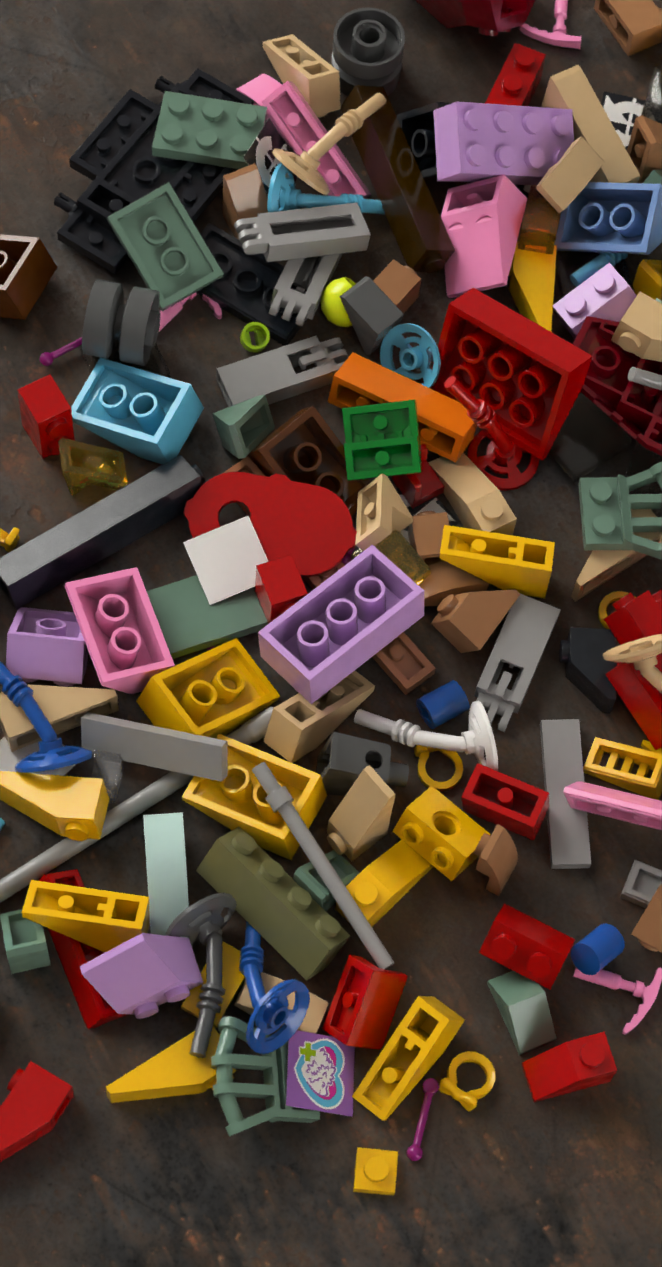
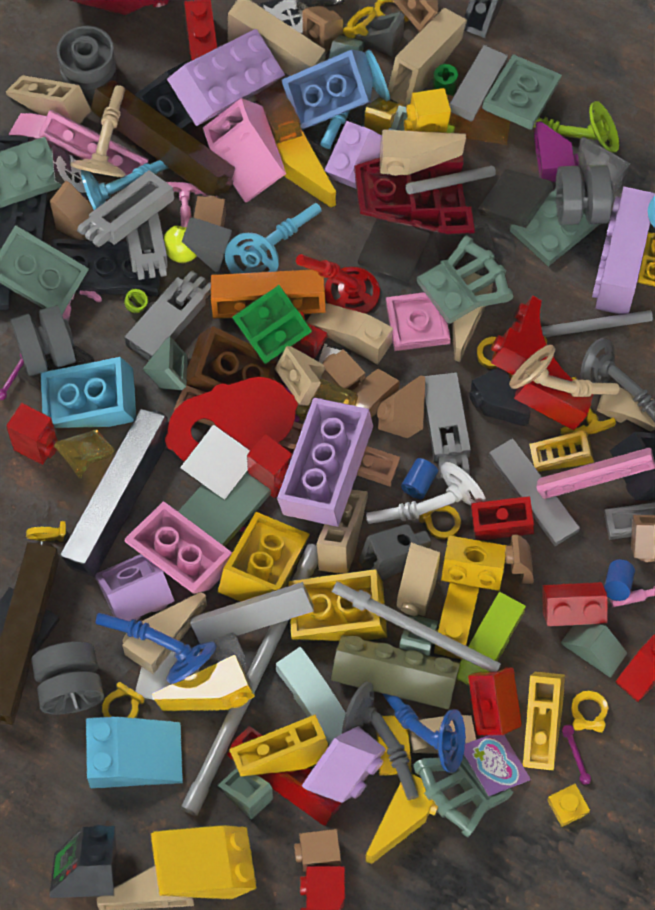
camera: 25 degrees left, 0 degrees up
red slope [430,288,593,460] -> none
yellow slope [439,525,555,599] -> none
tan slope [536,136,604,213] -> none
none -> bright pink piece [166,182,218,228]
none -> medium nougat brick [294,829,341,872]
none -> bright pink tile [386,292,450,351]
none -> lime slope [457,592,526,685]

